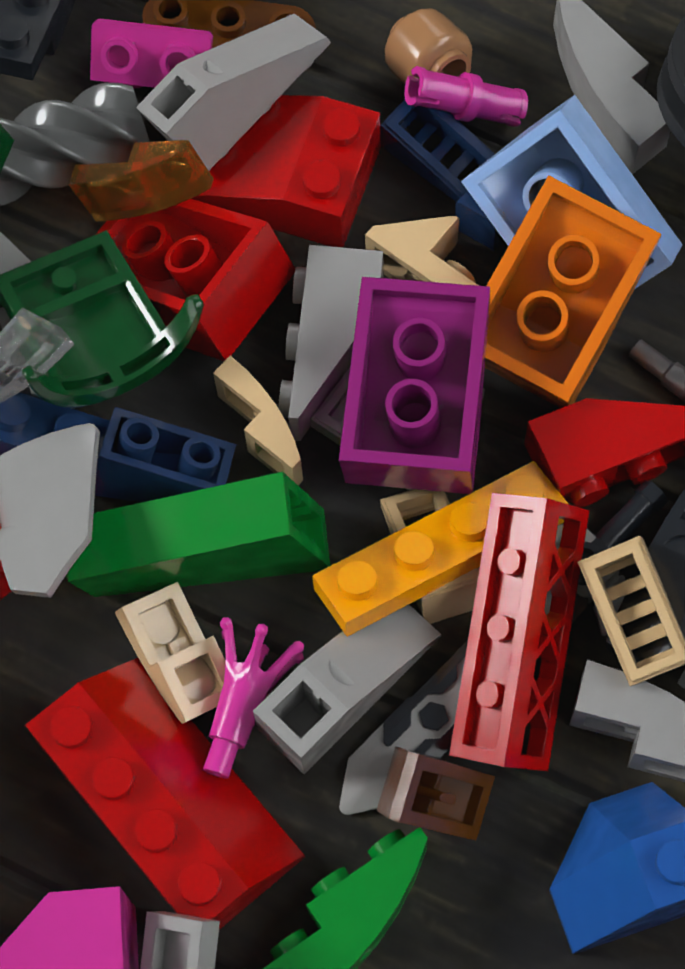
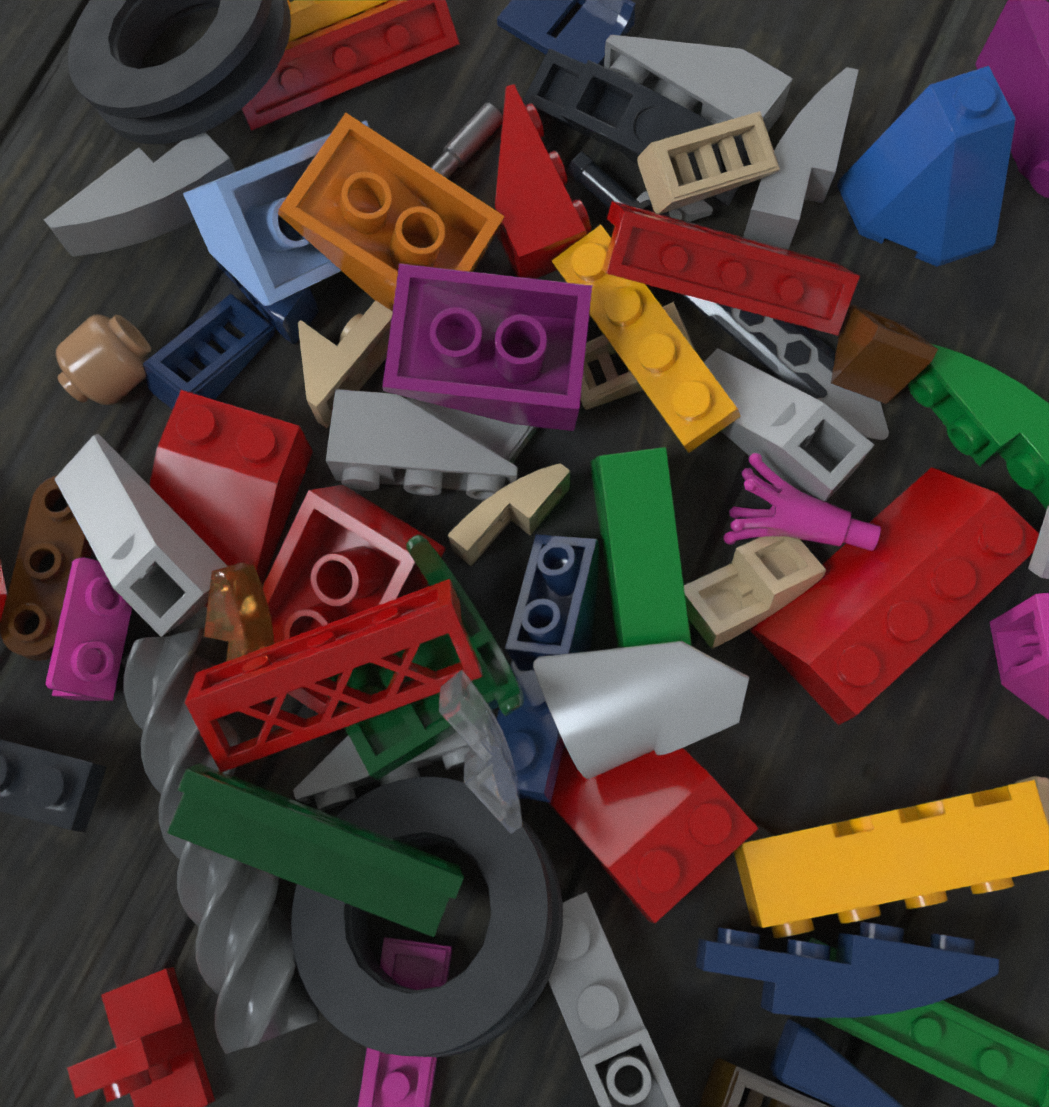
camera: 90 degrees left, 5 degrees up
dark pink pin [404,66,528,127] -> none
none -> red fence [185,579,482,772]

